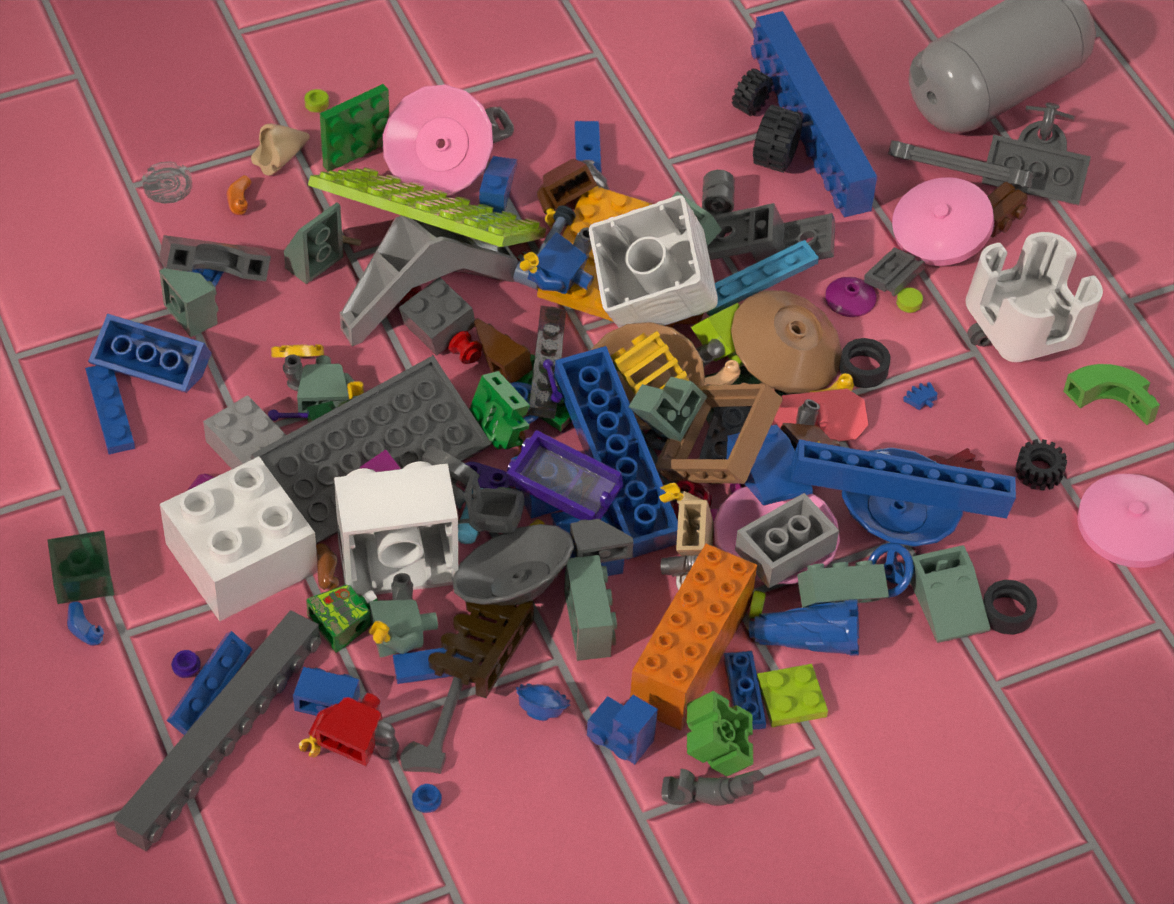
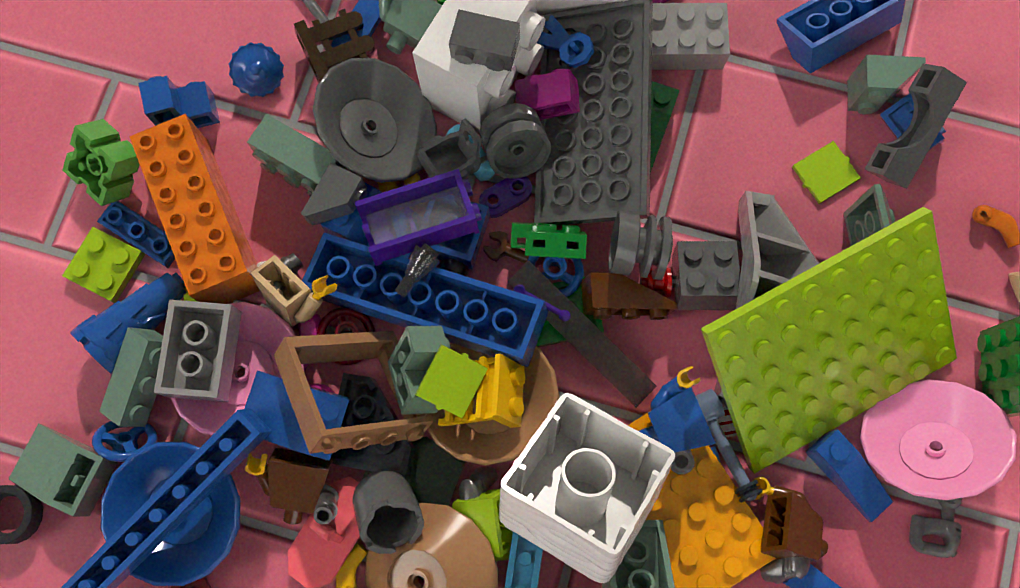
camera: 135 degrees right, 25 degrees up
dark purple hinge [268,409,308,421] -> none
yellow tile [271,344,324,357] -> none
sand green torso [283,354,364,413] -> none
dark grey piece [661,768,765,806] -> none
light nougat arm [704,360,740,385] -> none
none -> dark grey cylinder [352,470,424,554]
none -> clear smoke cone [394,243,441,298]
none -> lime piece [415,344,488,418]
none -> dark grey brick [449,9,520,72]
none -> blue piece [537,15,594,68]
none -> dark grey wheel [608,210,673,280]
none -> lime piece [792,141,861,204]

